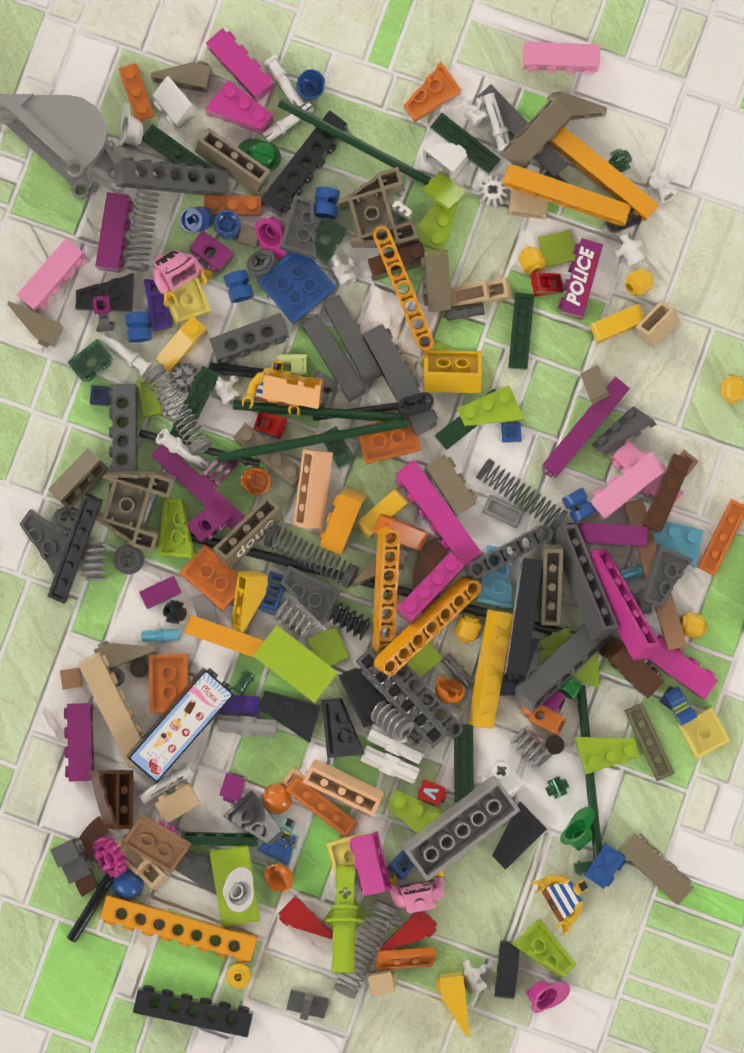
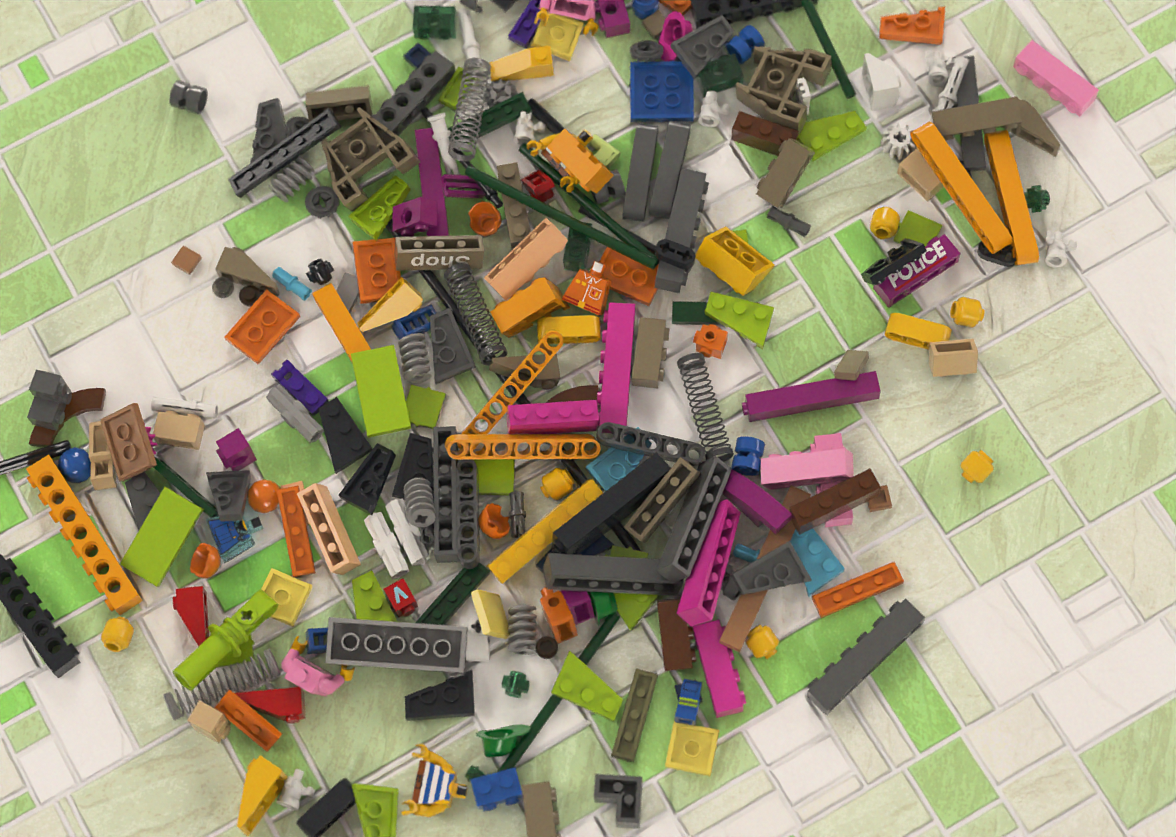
camera: 40 degrees right, 15 degrees down
magenta brick [64,703,94,782] -> none
tan brick [78,652,144,768] -> none
reddish brown wedge [88,769,133,830] -> none
dark pink gear [92,836,127,878] -> none
blue wheel [125,311,152,343] -> none
brick [126,667,234,783] -> none
magenta tile [139,576,182,609] -> none
dark grey brick [209,313,289,364] -> none
blue wheel [223,270,254,303] -> none
white piece [223,867,254,912] -> none
yellow head [226,962,252,989] -> none
clear green pin [233,669,255,695] -> none
dark grey bracket [286,989,329,1021] -> none
black piece [327,602,370,641] -> none
dark pink brick [350,831,392,896] -> none
light orange beam [372,225,434,351] -> none
orange beam [373,514,429,551] -> none
lime piece [422,171,466,211] -> none
dark green tile [430,112,500,175] -> none
tan slope [450,278,513,307] -> none
light grey tile [481,495,524,528] -> none
blue tile [501,422,522,443] -> none
dark green tile [508,292,534,370] -> none
red slope [530,272,563,297] -> none
dark grey wing [592,406,657,456] -> none
white piece [614,233,645,267] -> none
none -> yellow head [101,617,134,652]
none -> light yellow tile [471,589,510,639]
none -> orange torso [562,260,611,315]
none -> dark grey brick [594,774,643,829]
none -> orange brick [693,324,728,359]
none -> black wing [861,238,927,285]

